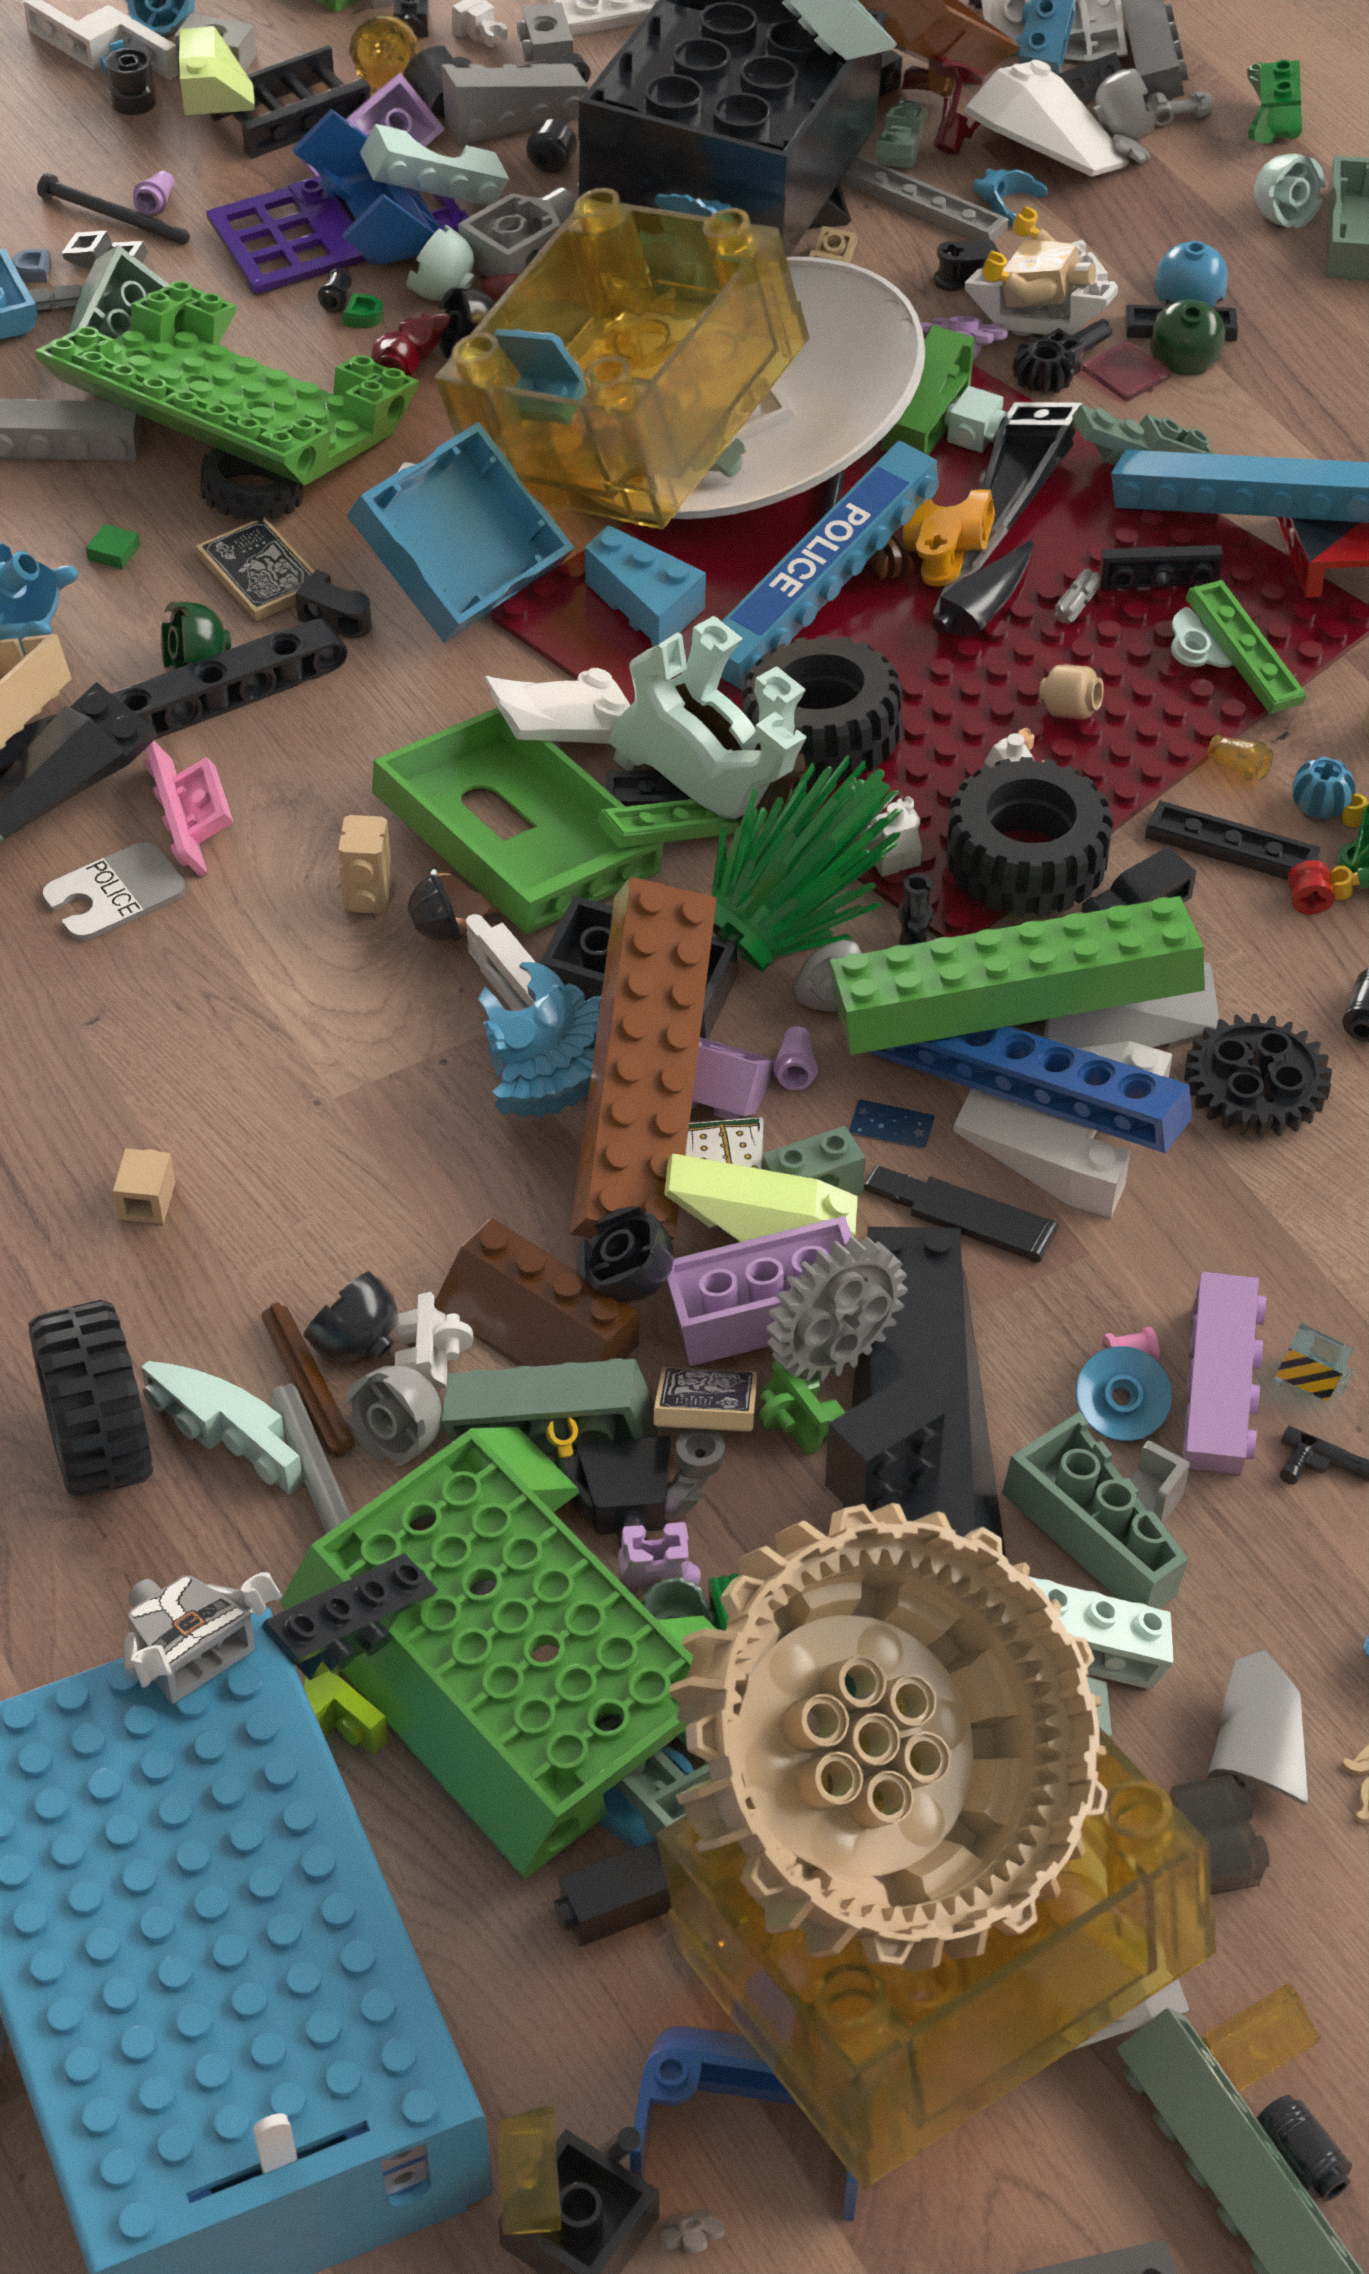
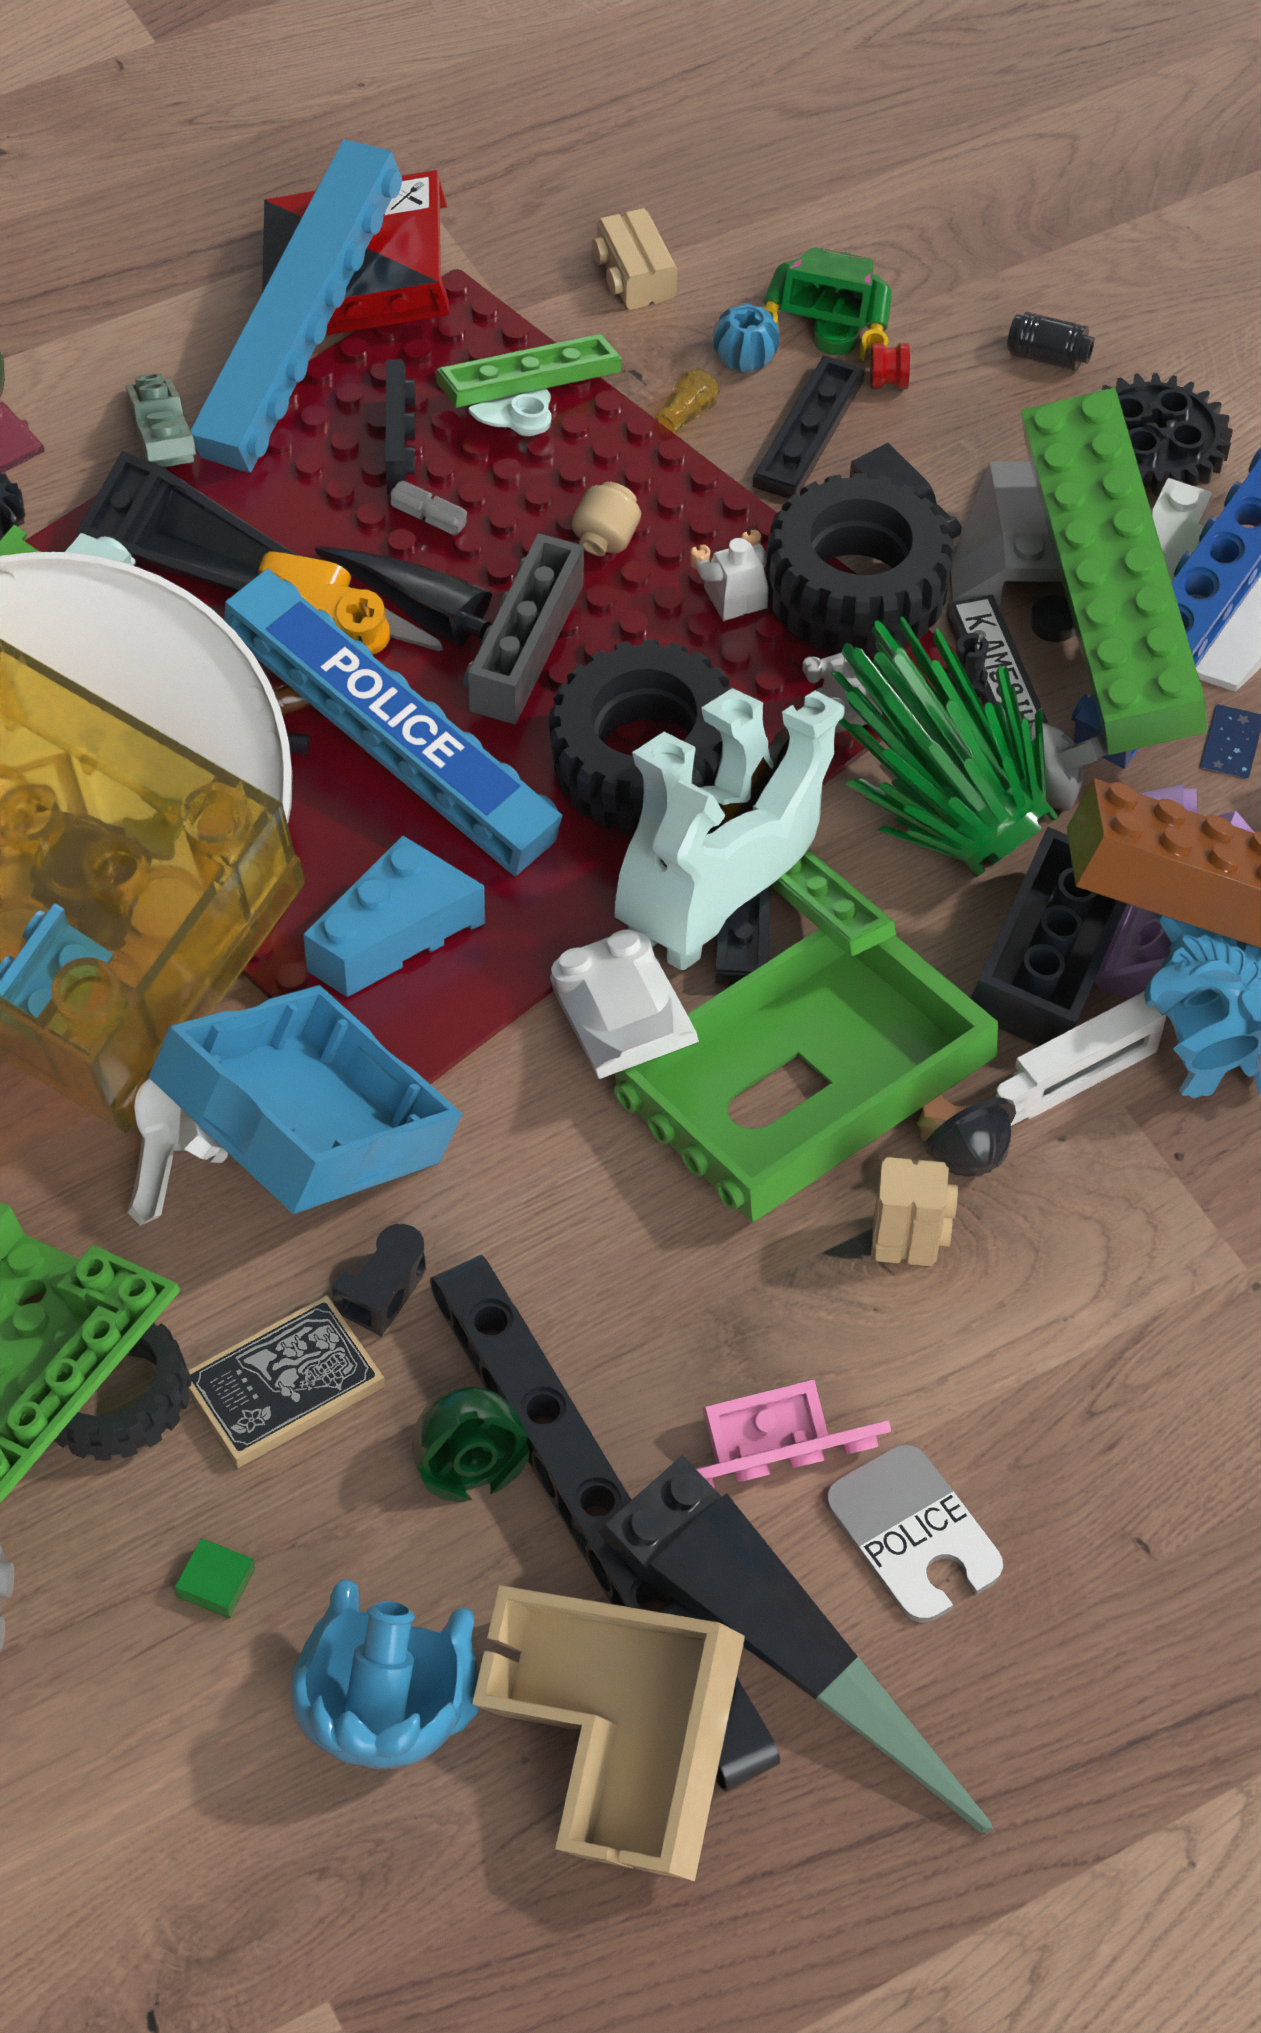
camera: 90 degrees left, 5 degrees up
none -> dark grey brick [463,533,584,725]

